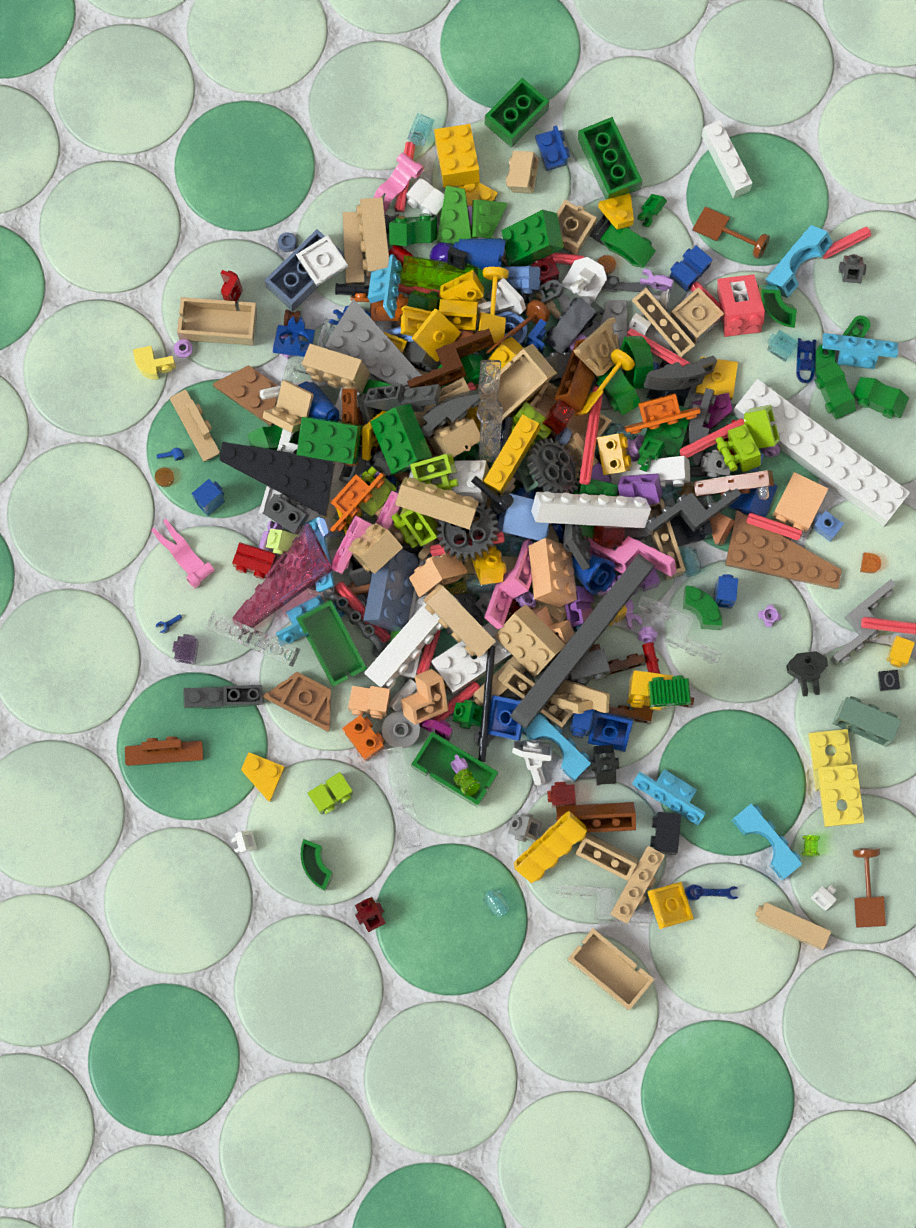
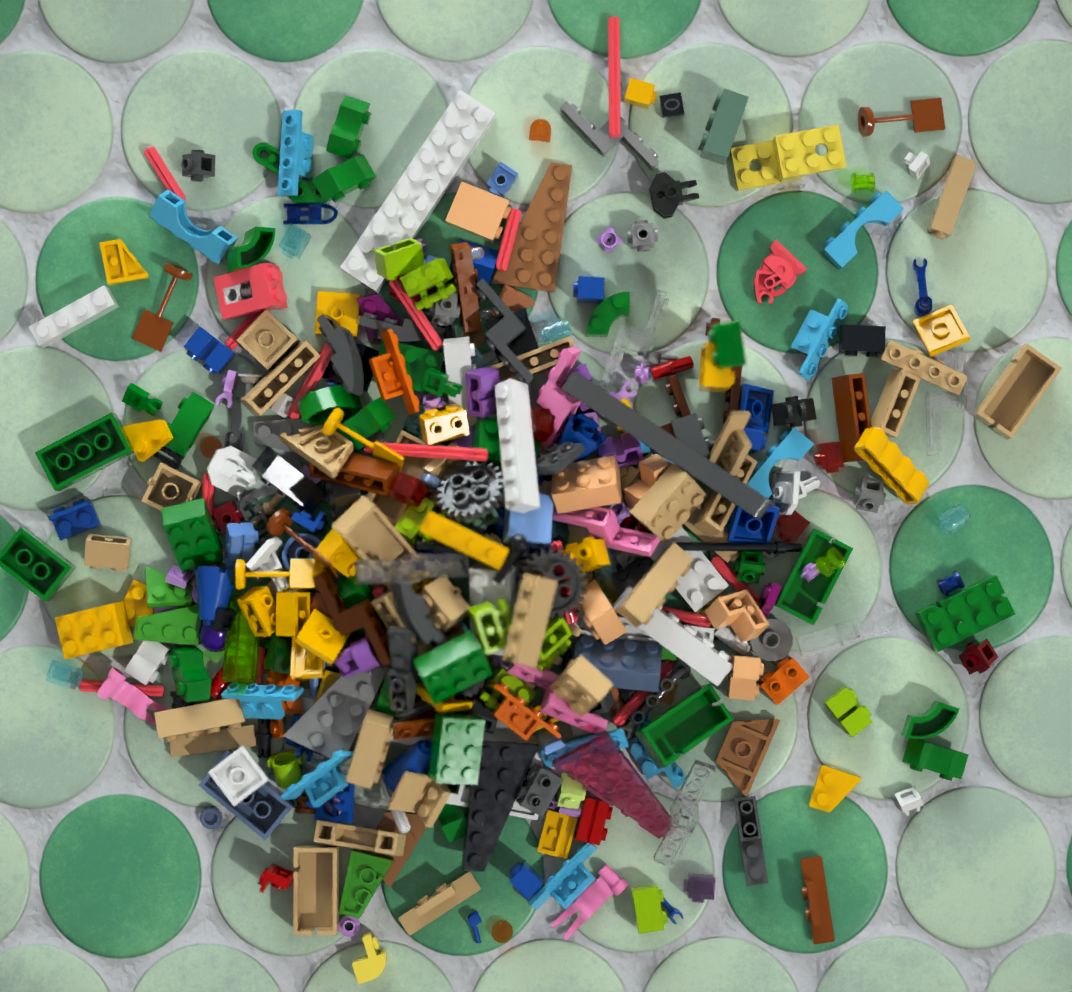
camera: 95 degrees left, 10 degrees up
none -> yellow wing [99,239,149,286]
none -> lavender plate [165,564,193,589]
none -> lime piece [267,750,306,789]
none -> medium azure bracket [281,750,354,808]
none -> tan arch [313,820,406,856]
none -> medium lavender piece [334,636,382,678]
none -> bright green wing [339,849,394,918]
none -> medium azure bracket [528,842,597,909]
none -> yellow plate [537,809,578,859]
none -> light grey brick [627,220,658,252]
none -> lime brick [631,884,668,934]
none -> light grey hand [647,351,678,365]
none -> clear orange tile [651,683,678,705]
none -> coral piece [753,240,807,304]
none -> clear red brick [775,510,810,543]
none -> green brick [902,738,969,781]
none -> green piece [915,575,1015,652]
none -> clear blue bush [936,571,965,597]

